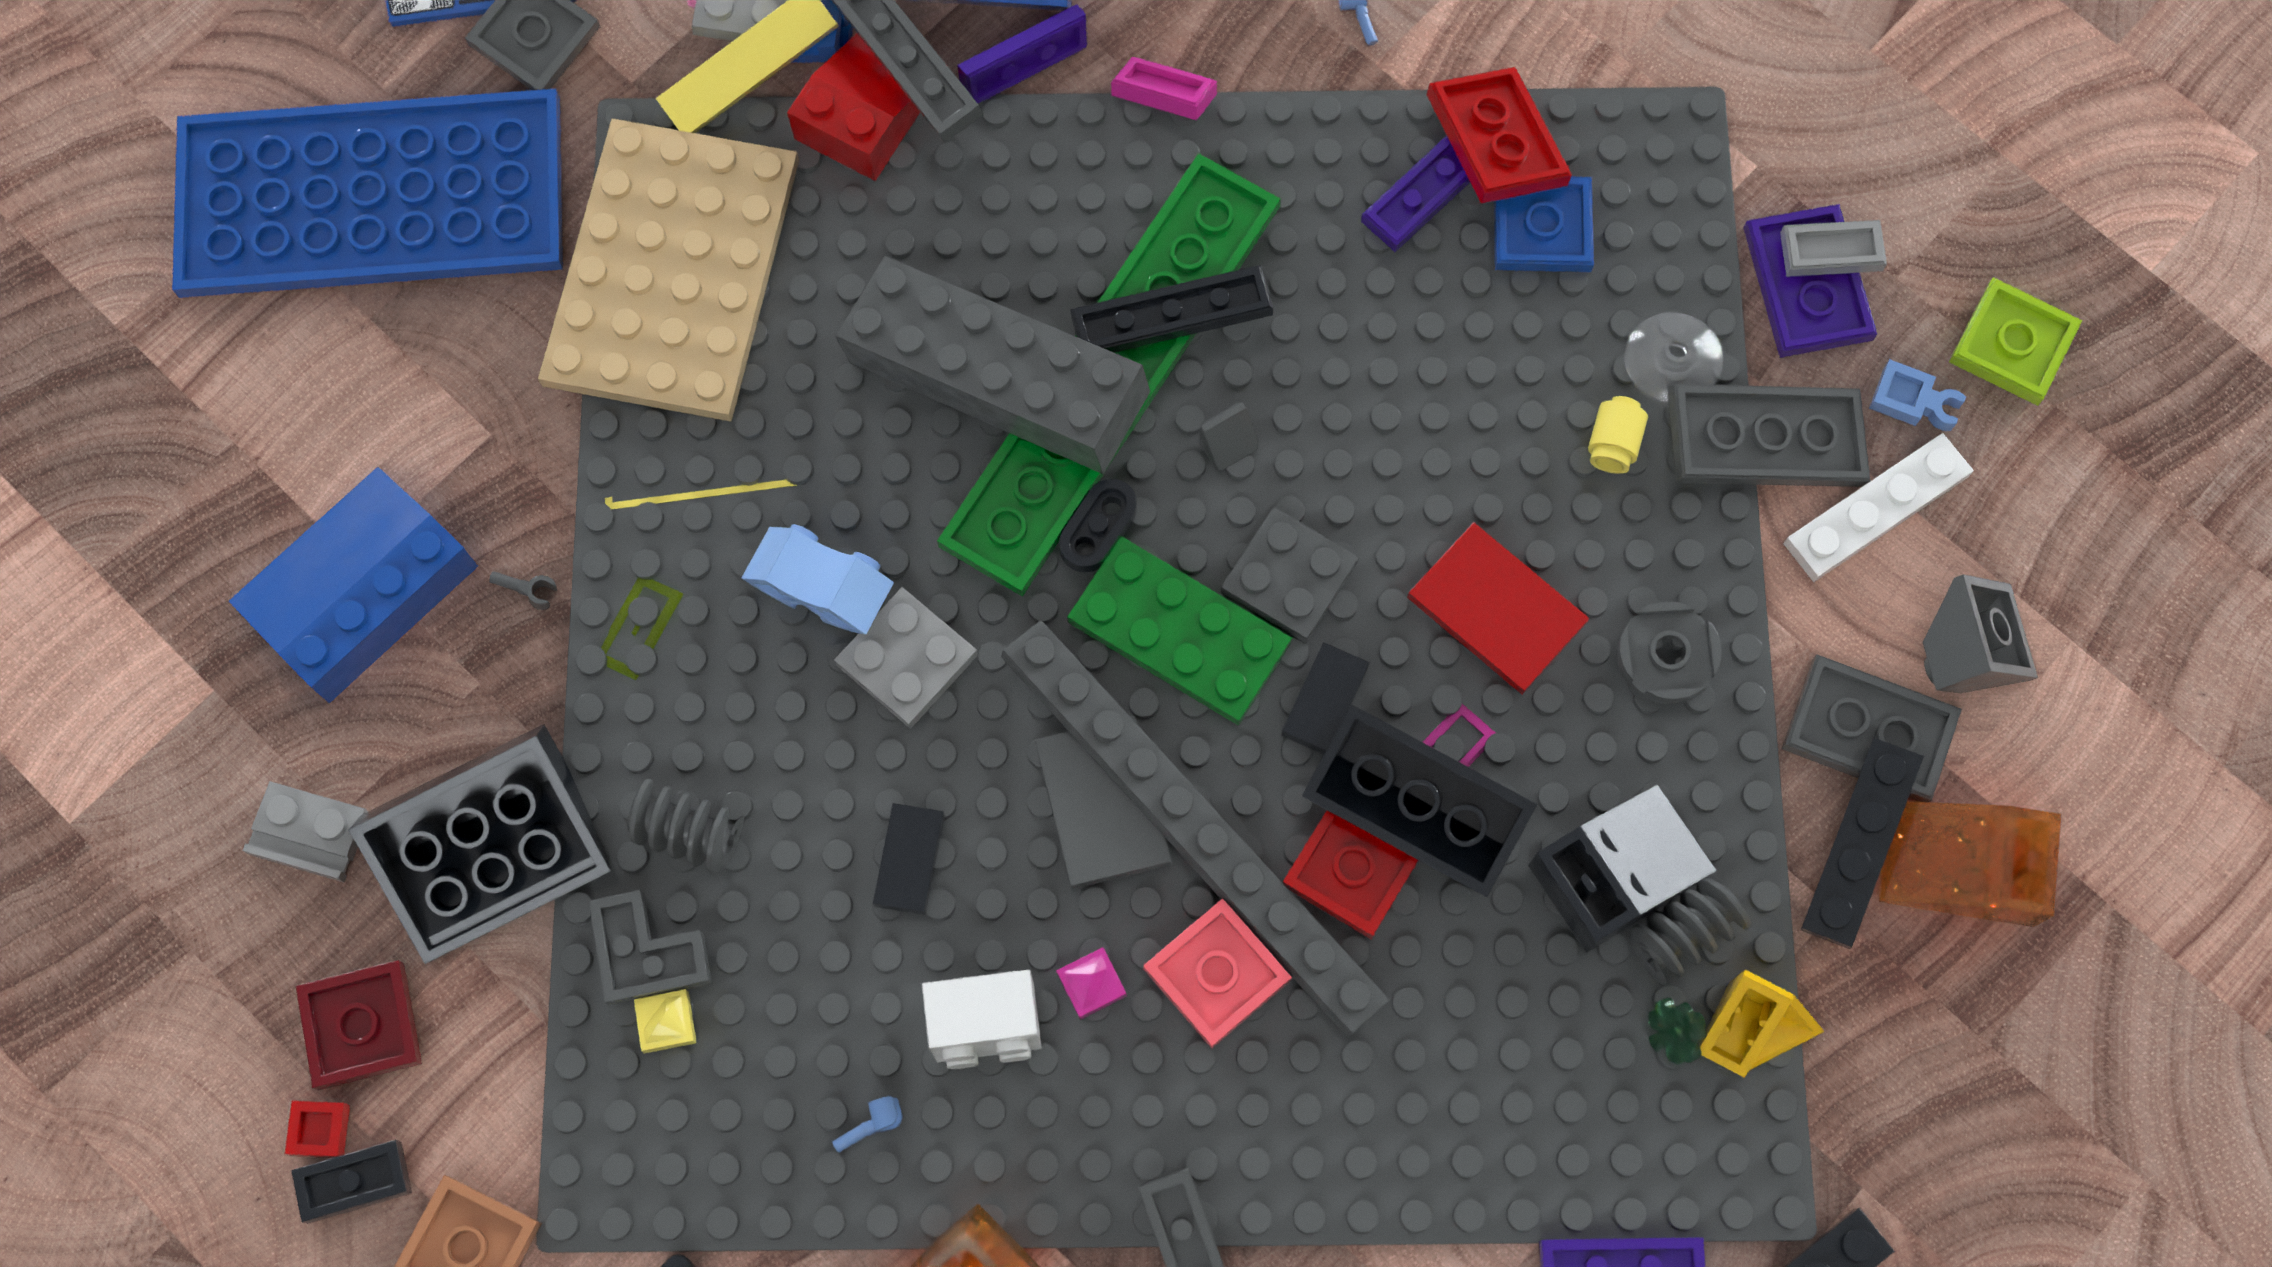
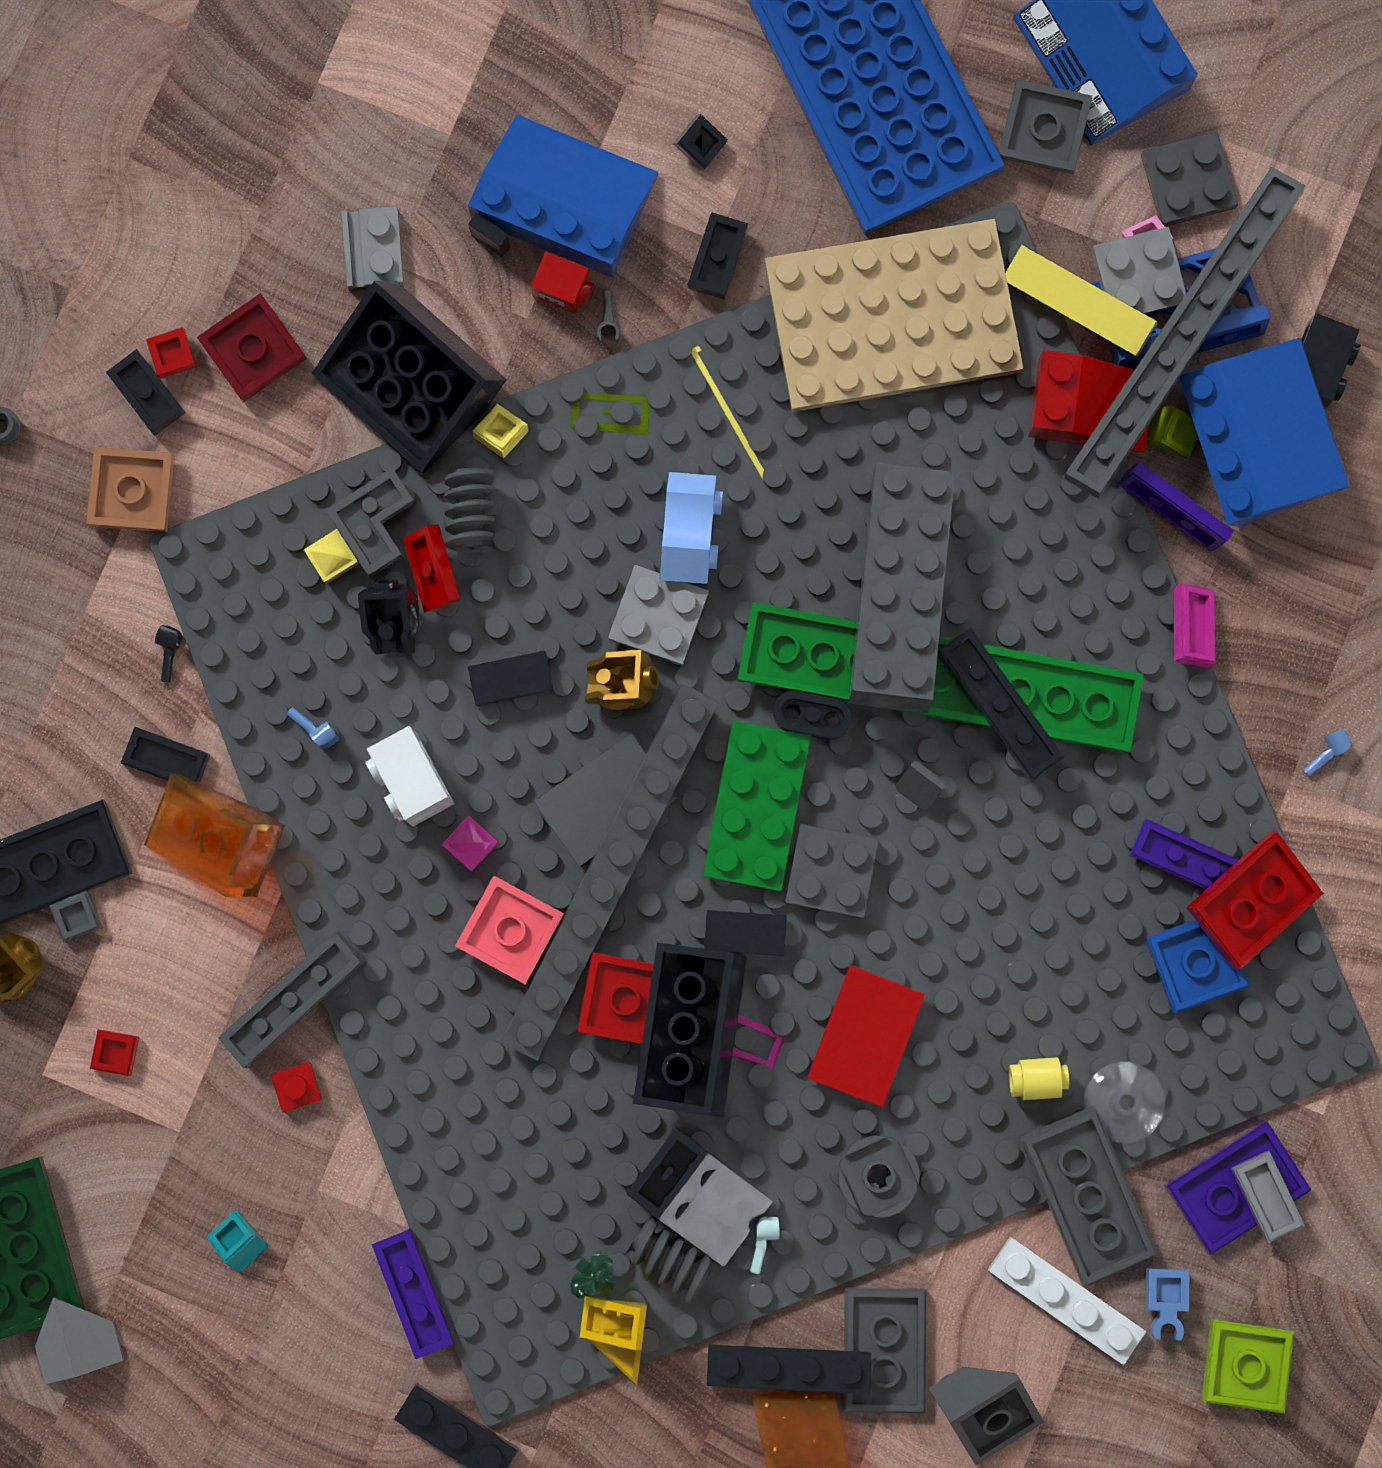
camera: 70 degrees right, 10 degrees up
none -> black hand [357,579,420,655]
none -> red plate [403,524,460,613]
none -> black tile [468,214,510,257]
none -> light yellow tile [472,404,529,458]
none -> red brick [530,251,594,314]
none -> pearl gold hand [584,650,659,710]
none -> black tile [673,114,728,170]
none -> black plate [688,212,748,300]
none -> light aqua hand [750,1217,779,1274]
none -> lime slope [1147,406,1198,459]

